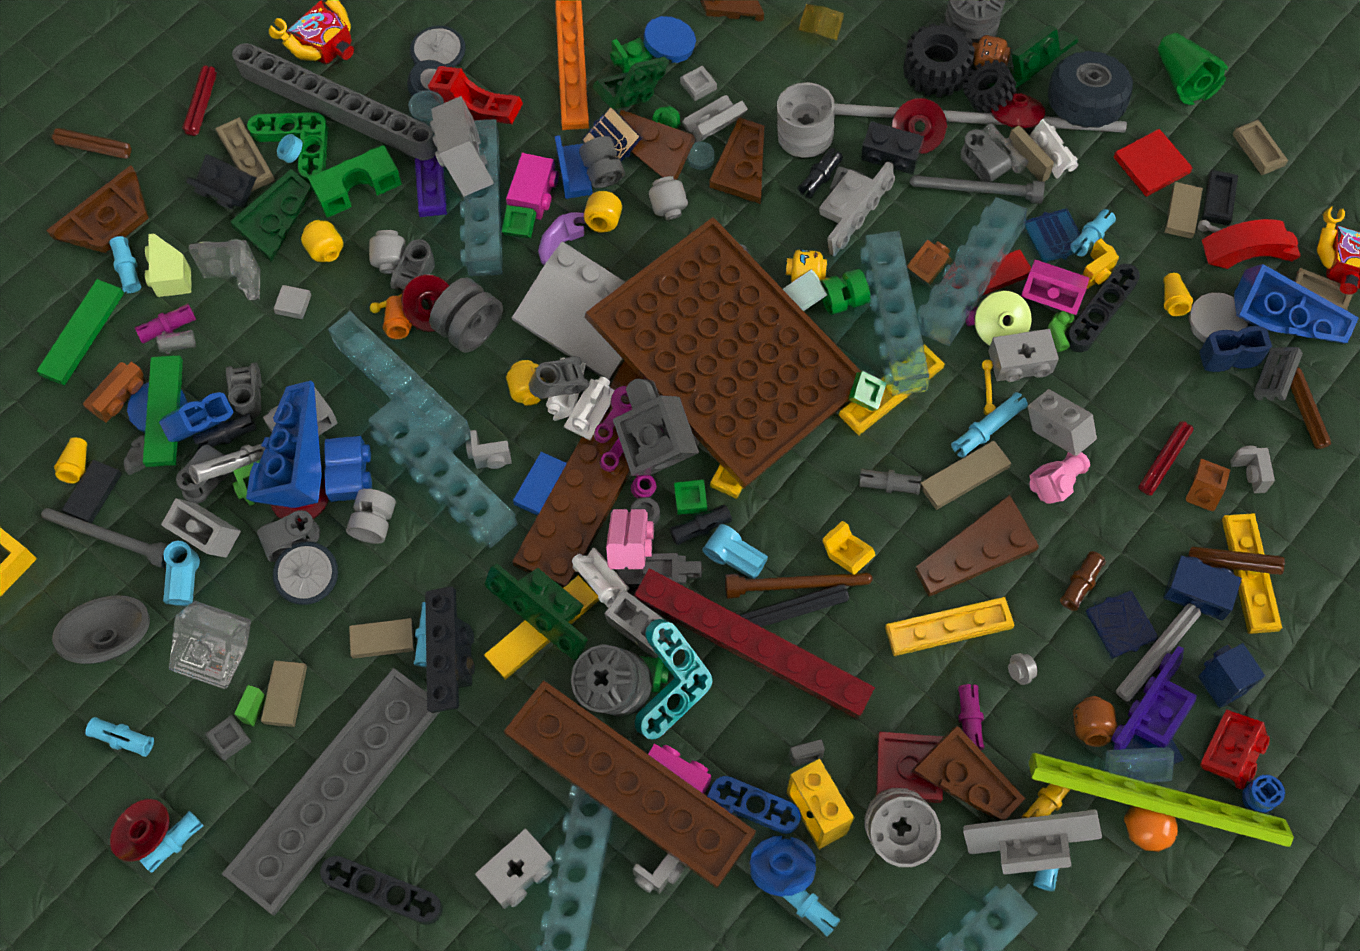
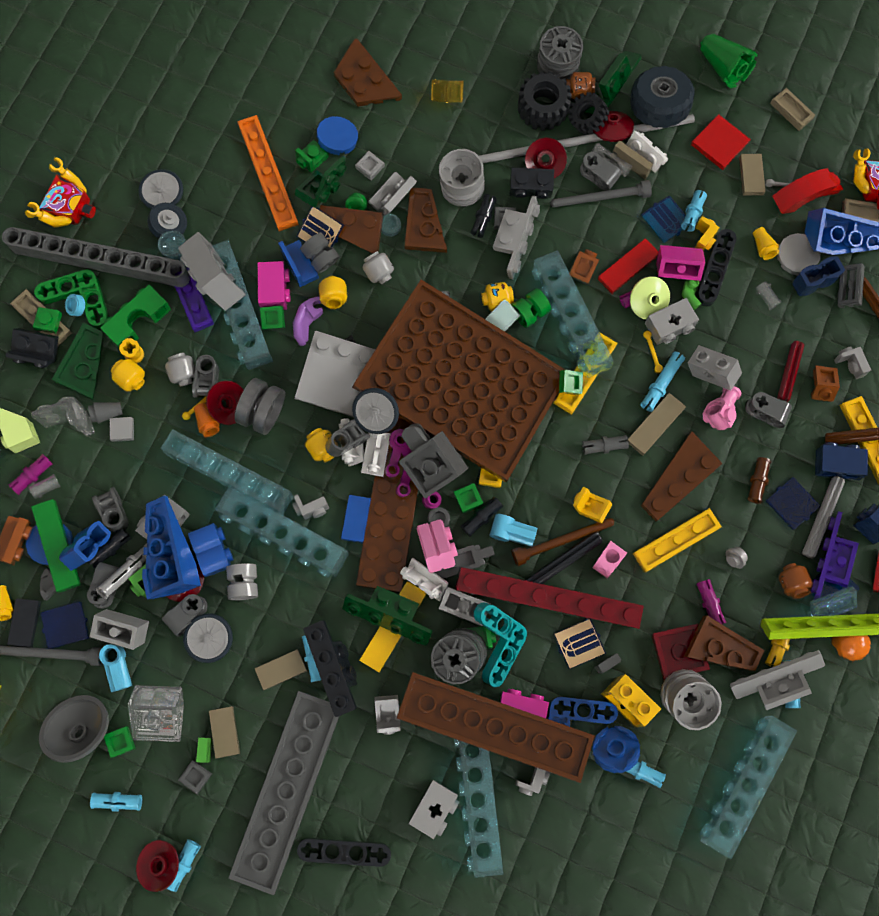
camera: 20 degrees left, 10 degrees up
red arch [427,66,523,129] -> none
clear light blue brick [916,197,1027,346] -> none
black tile [1201,170,1238,226] -> none
none -> green plate [33,307,62,334]
none -> clear blue piece [41,602,89,649]
none -> dark grey cone [88,402,123,424]
none -> green plate [104,726,136,758]
none -> yellow bush [119,338,144,363]
none -> light grey wheel [352,388,399,434]
none -> light grey bracket [374,695,401,735]
none -> piece [553,619,606,669]
none -> bright pink leg [592,541,627,579]
none -> dark grey piece [745,392,792,428]
none -> clear pin [755,281,782,310]

